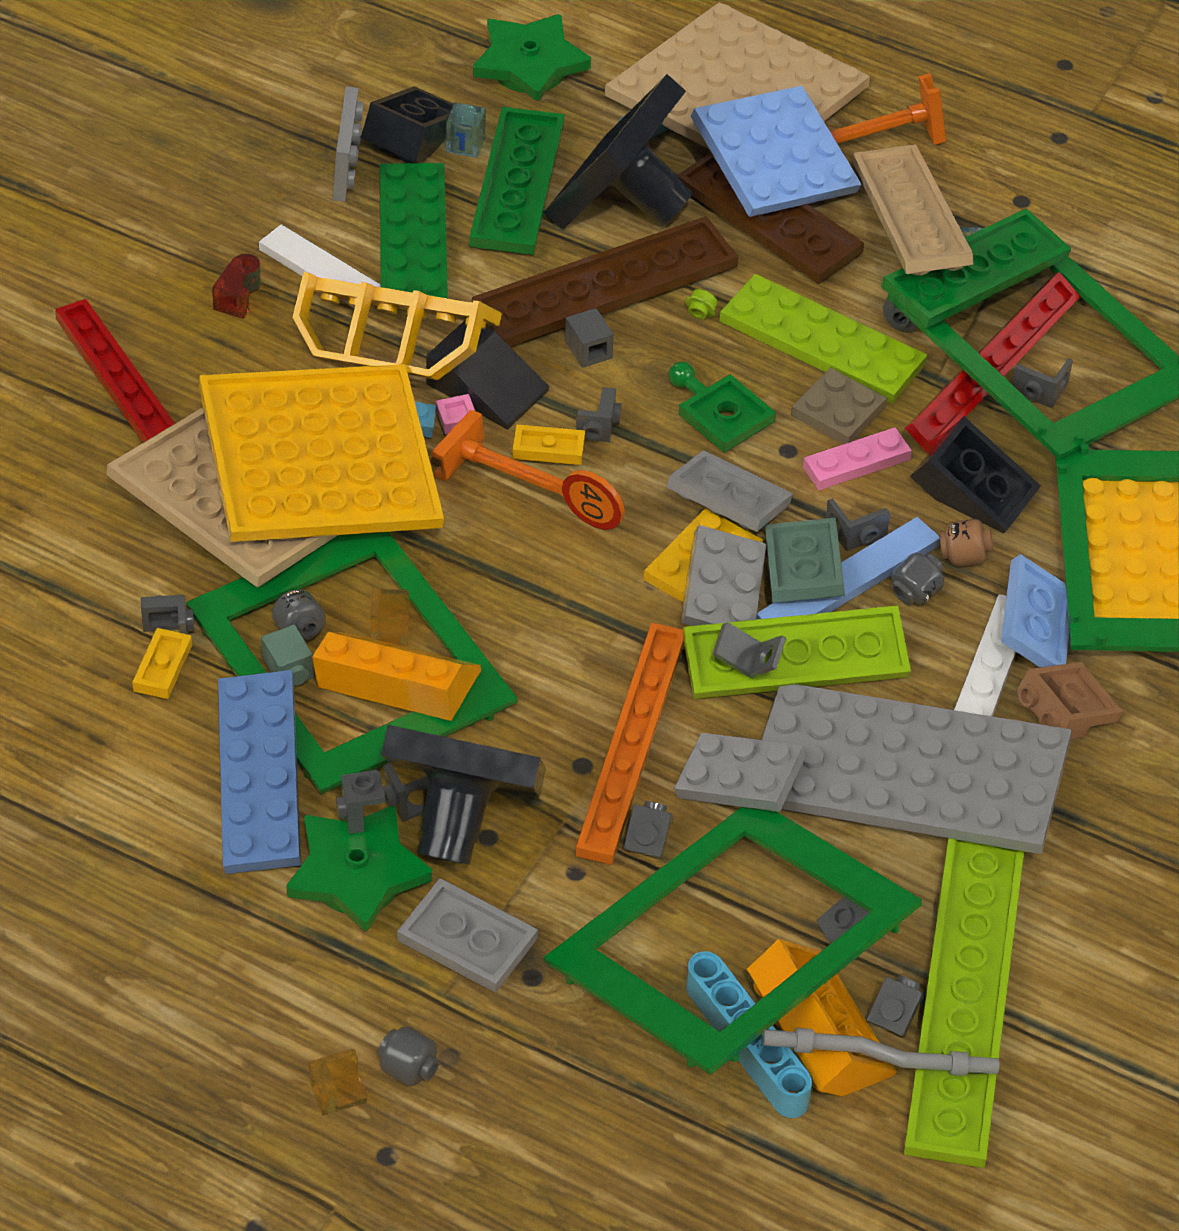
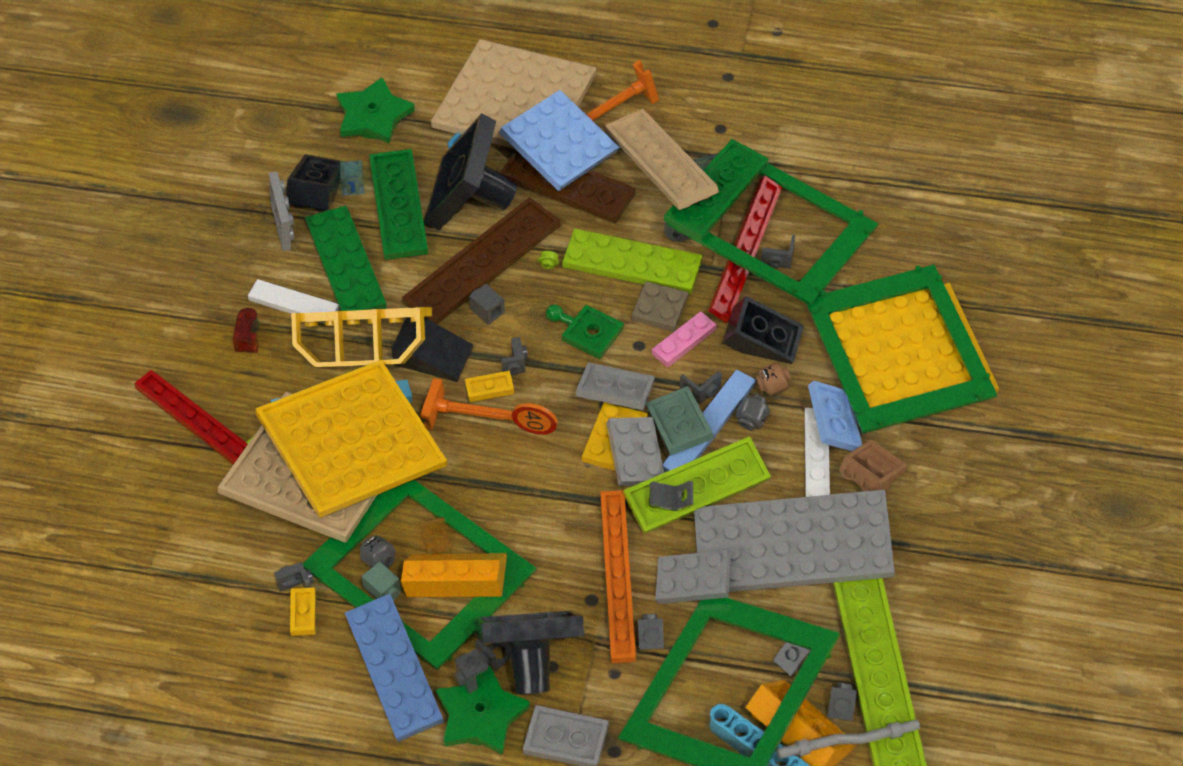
camera: 15 degrees left, 5 degrees up
bright pink plate [435,394,475,434] -> none

